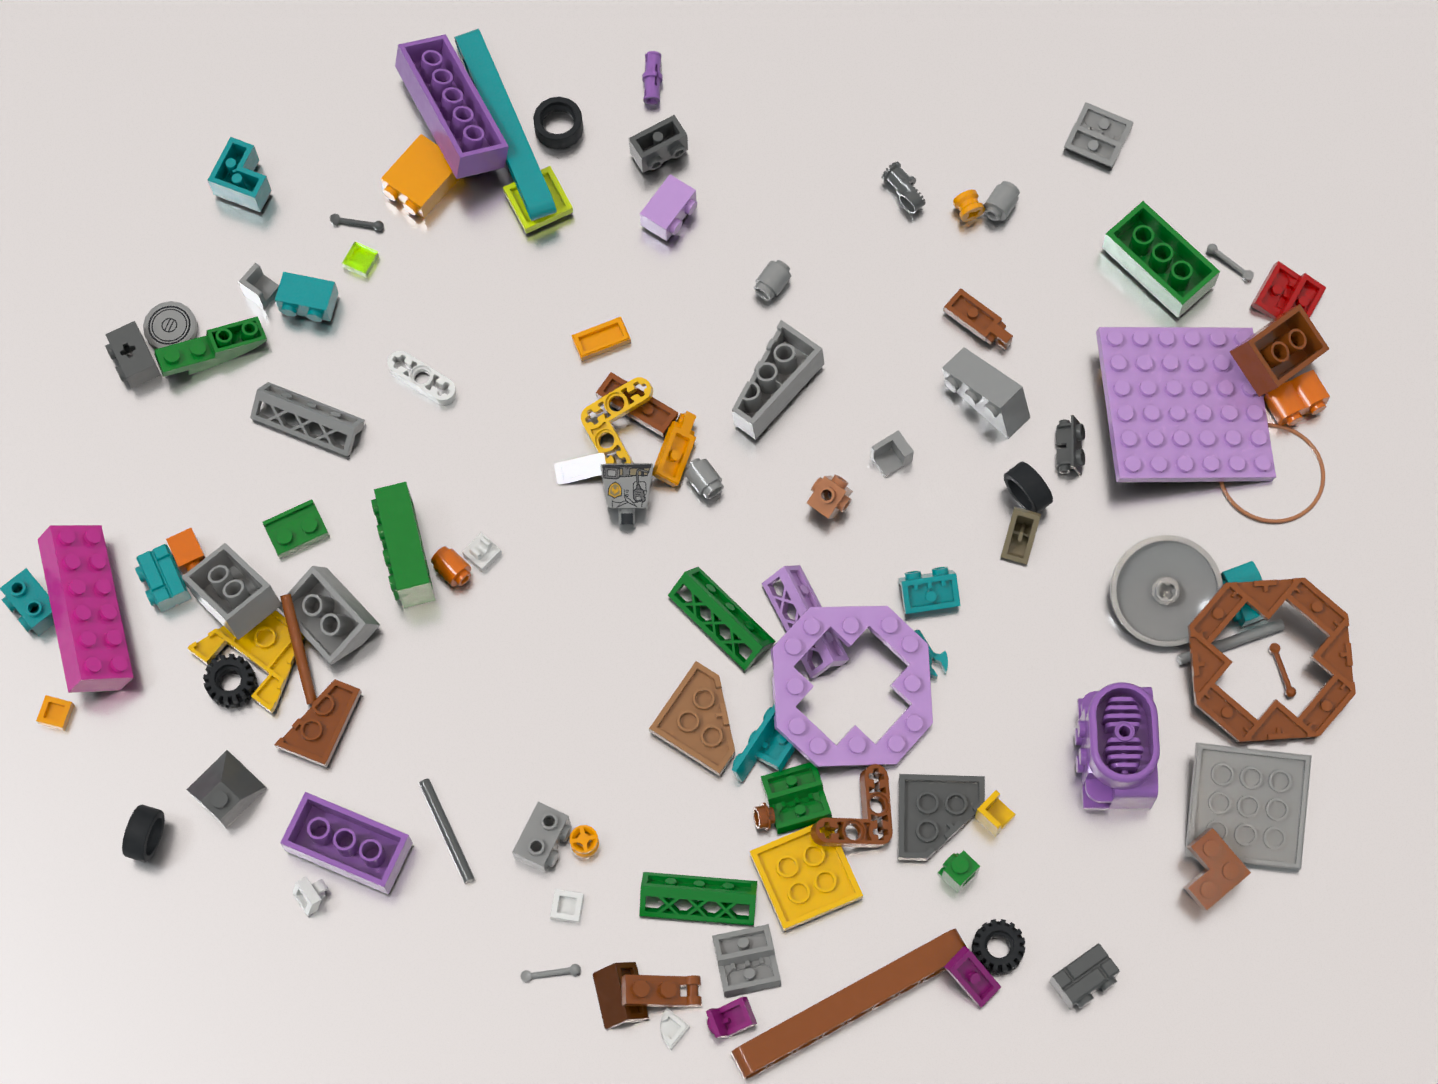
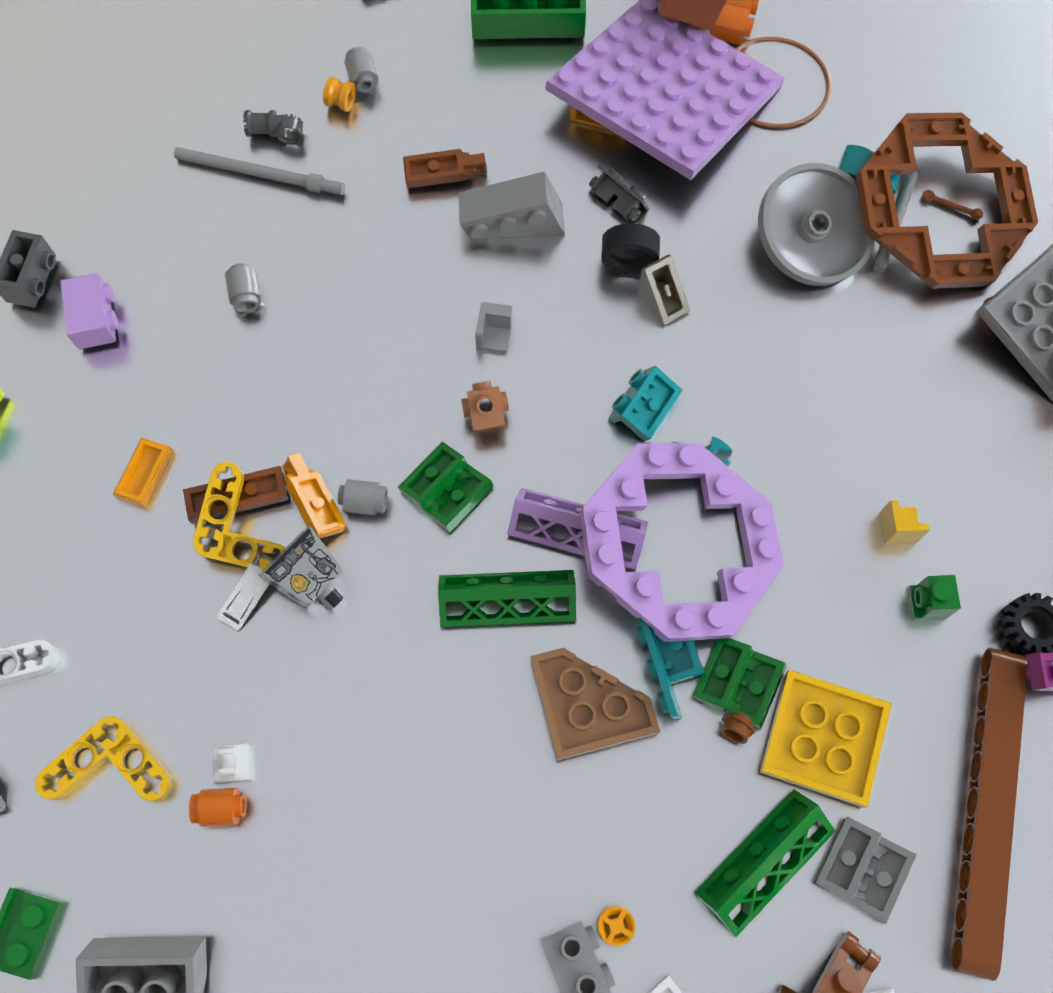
camera: 50 degrees left, 0 degrees up
green brick [371,482,436,608] -> none
magenta bracket [706,997,757,1038] -> none
light grey wedge [732,320,825,440] -> none
dark orange beam [810,764,893,848] -> none
dark grey plate [898,774,985,861] -> none
medium lavender brick [1074,682,1160,809] -> none
none -> yellow beam [35,716,174,802]
none -> light grey bar [174,147,345,195]
none -> green slope [398,441,494,533]

